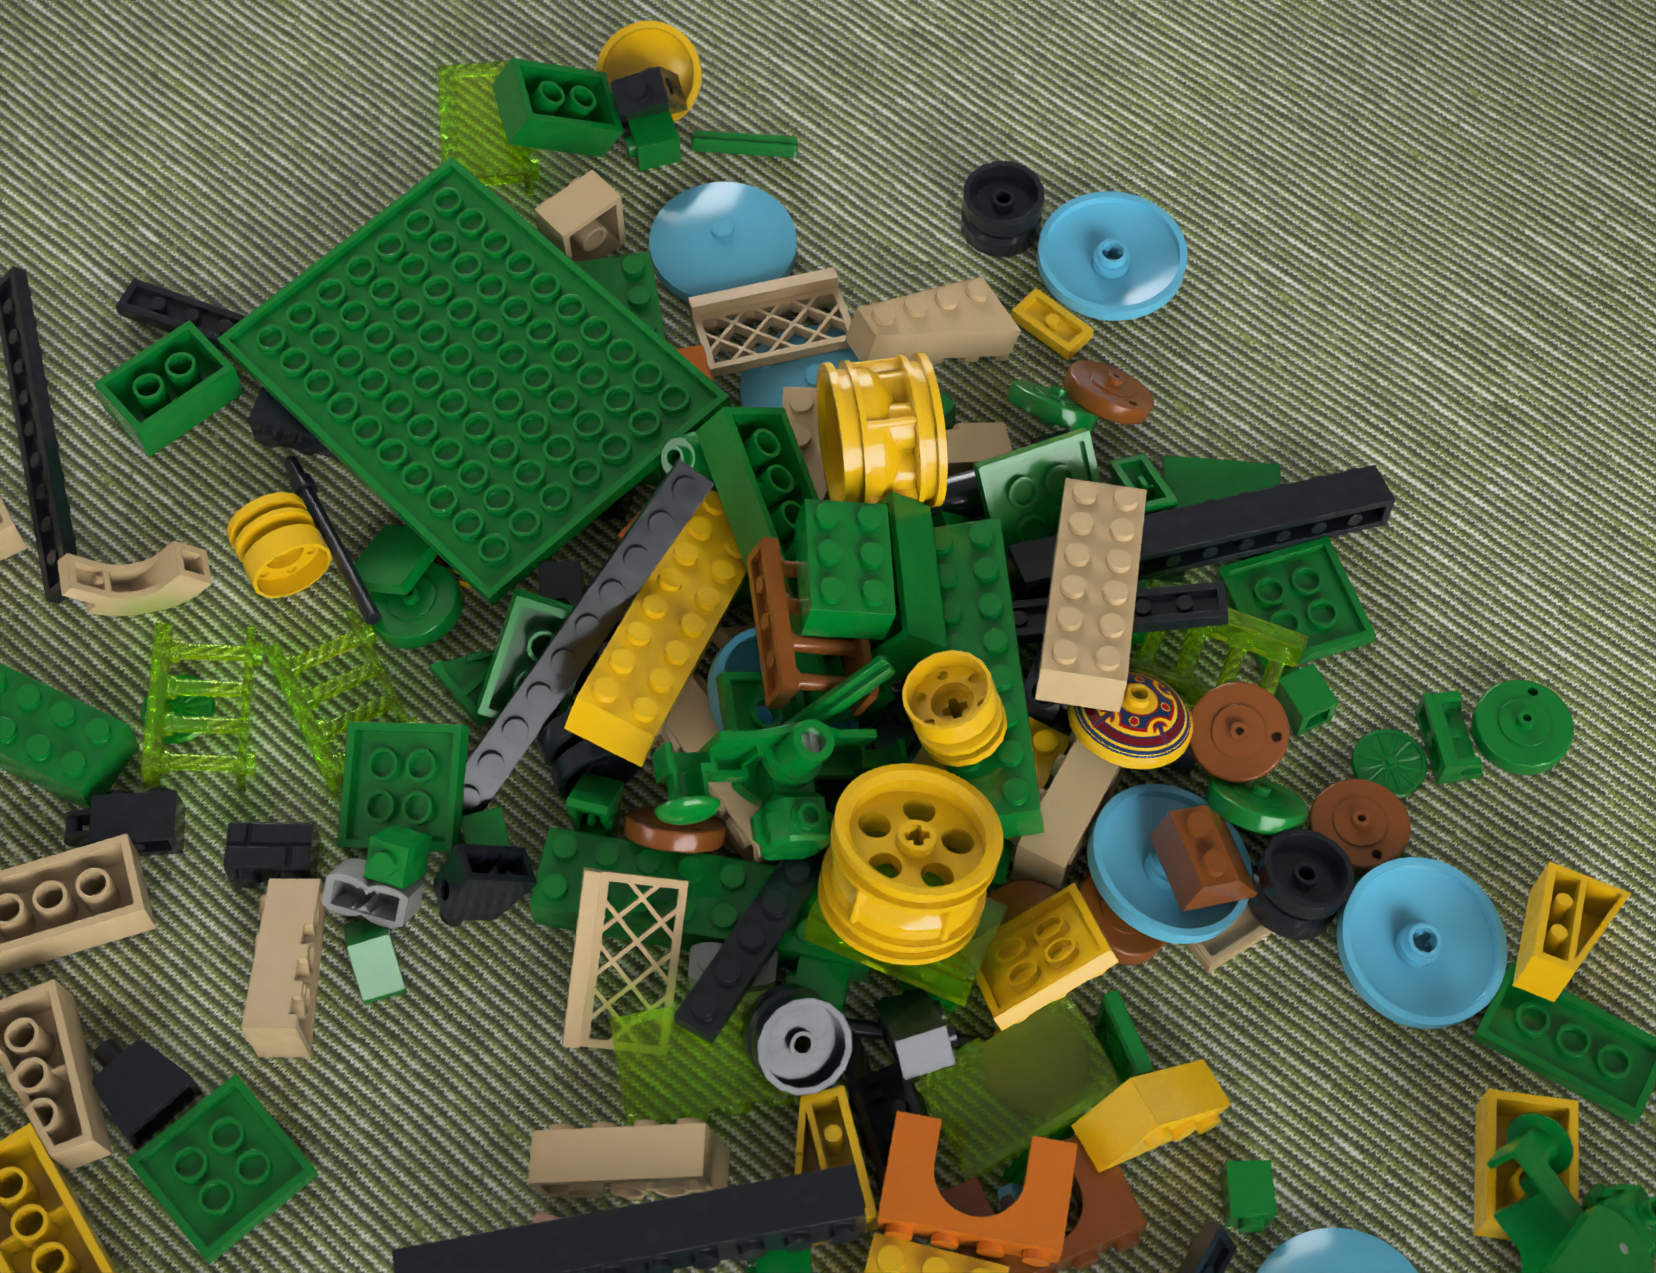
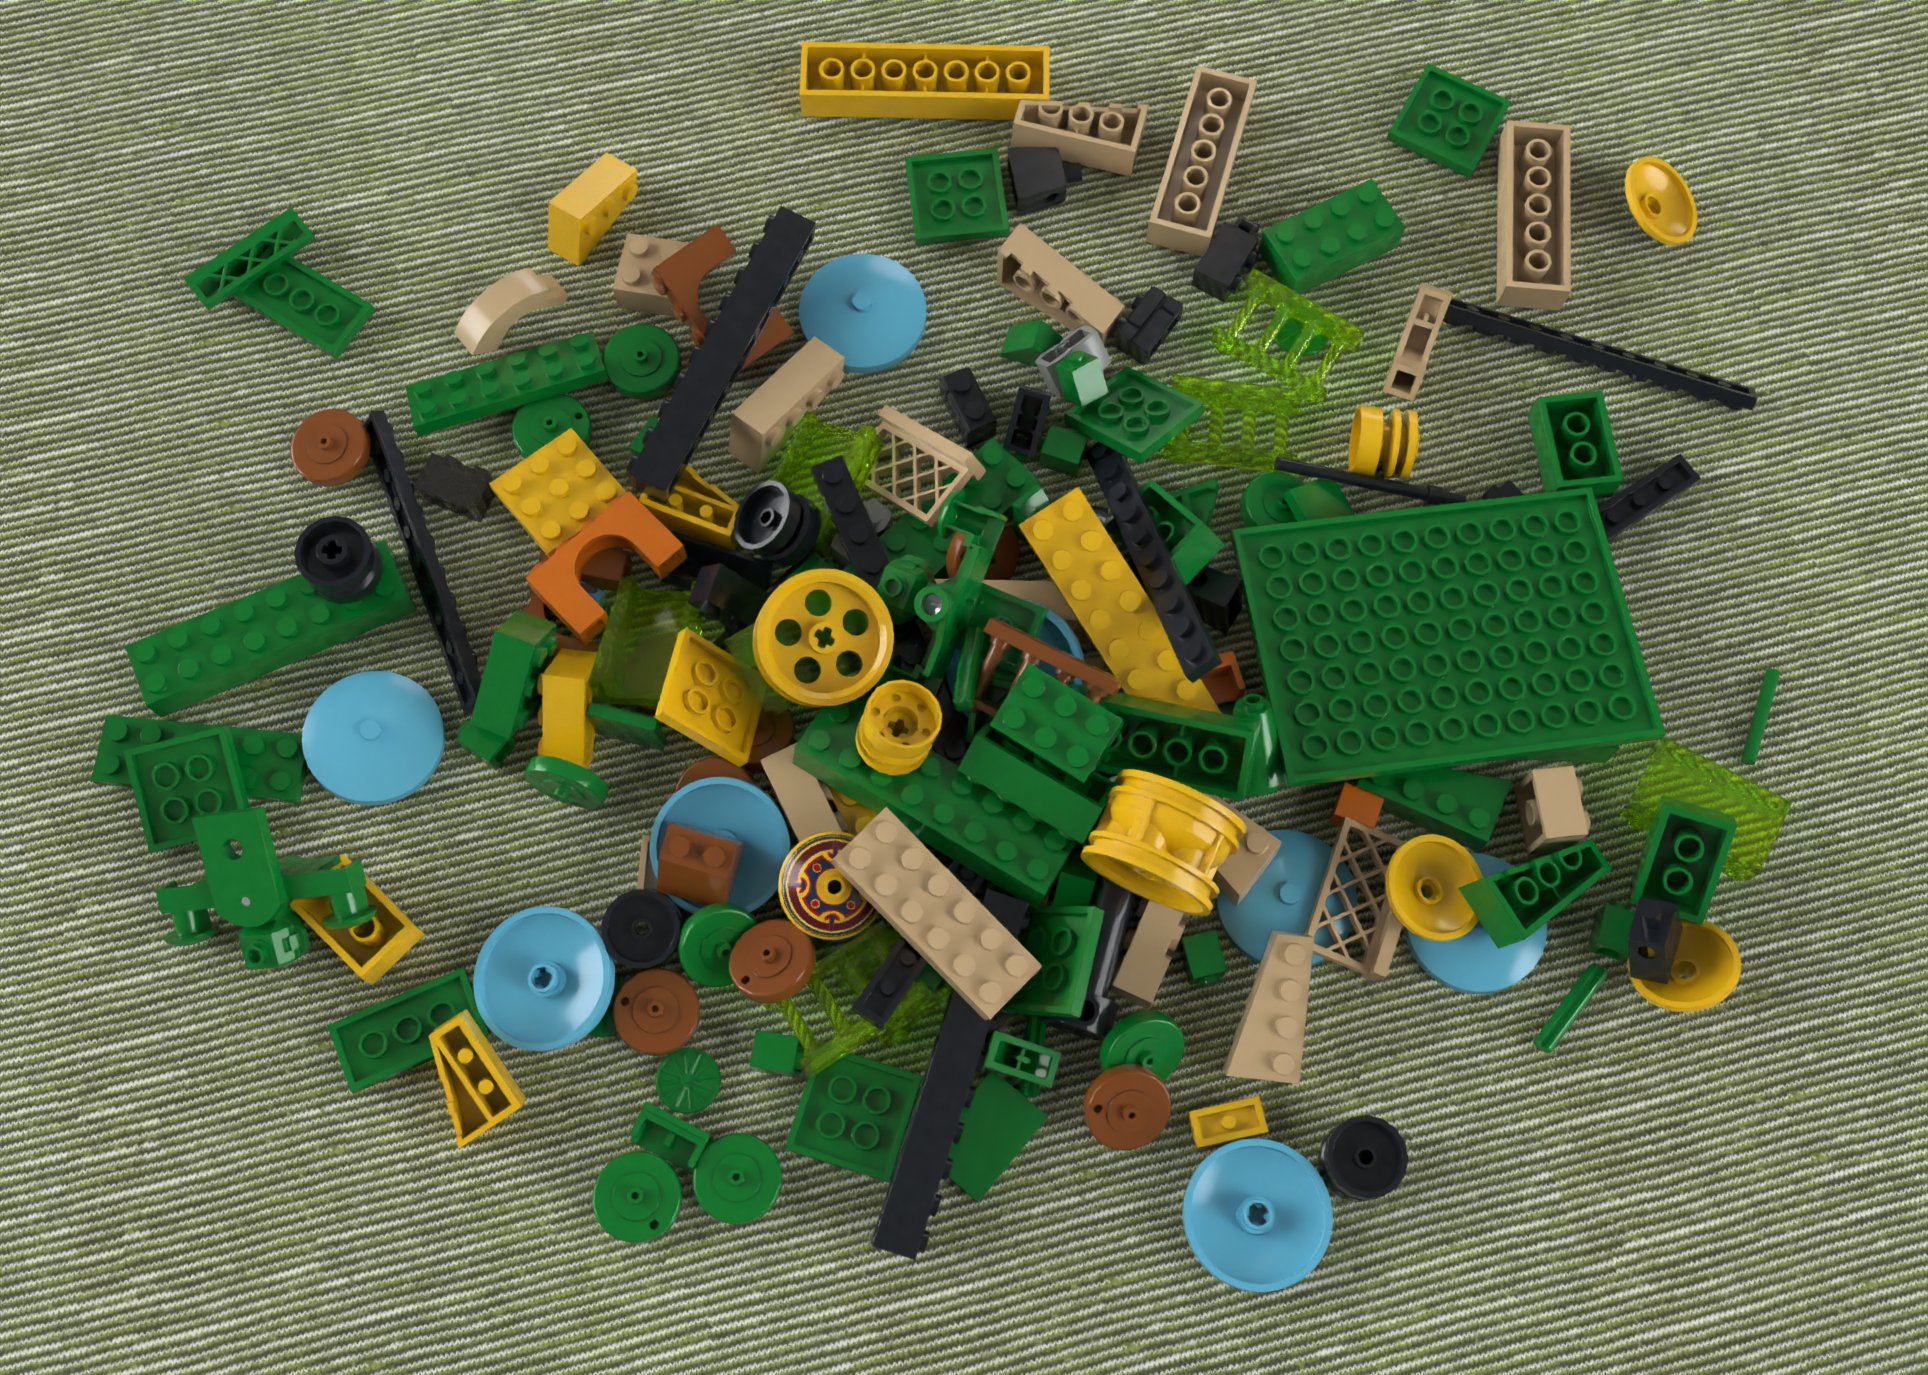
camera: 125 degrees right, 10 degrees up
none -> green brick [470,610,558,739]
none -> green wheel [524,756,609,809]
none -> green wheel [693,1133,783,1225]
none -> medium azure dish [799,254,927,373]
none -> black brick [940,367,997,448]
none -> yellow dish [1385,834,1483,942]
none -> green wedge [1458,839,1611,949]
none -> green bar [1741,668,1780,765]

